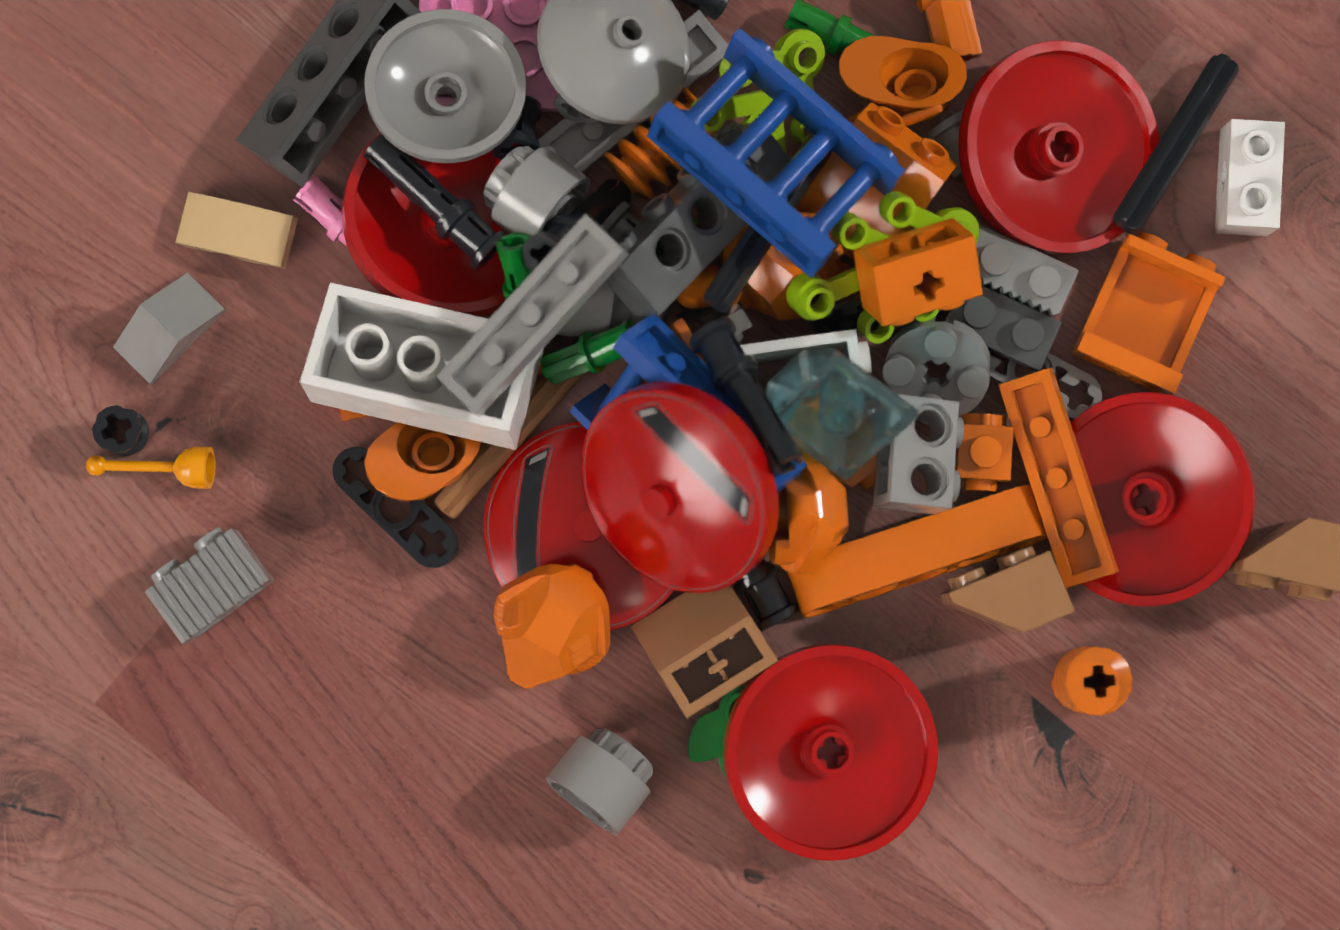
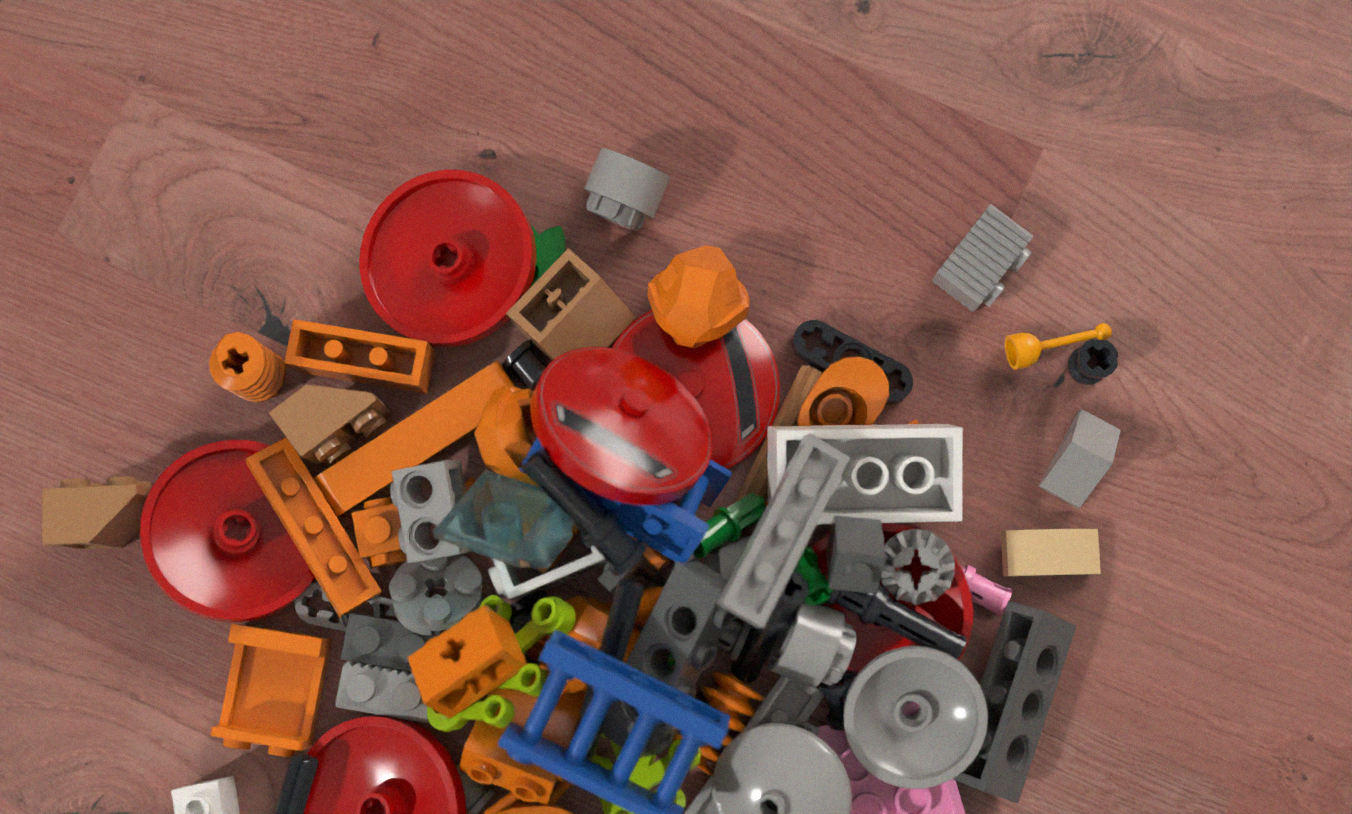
camera: 165 degrees right, 5 degrees down
none -> orange brick [284,319,436,394]
none -> dark grey brick [826,515,886,594]
none -> light grey gear [881,529,955,605]

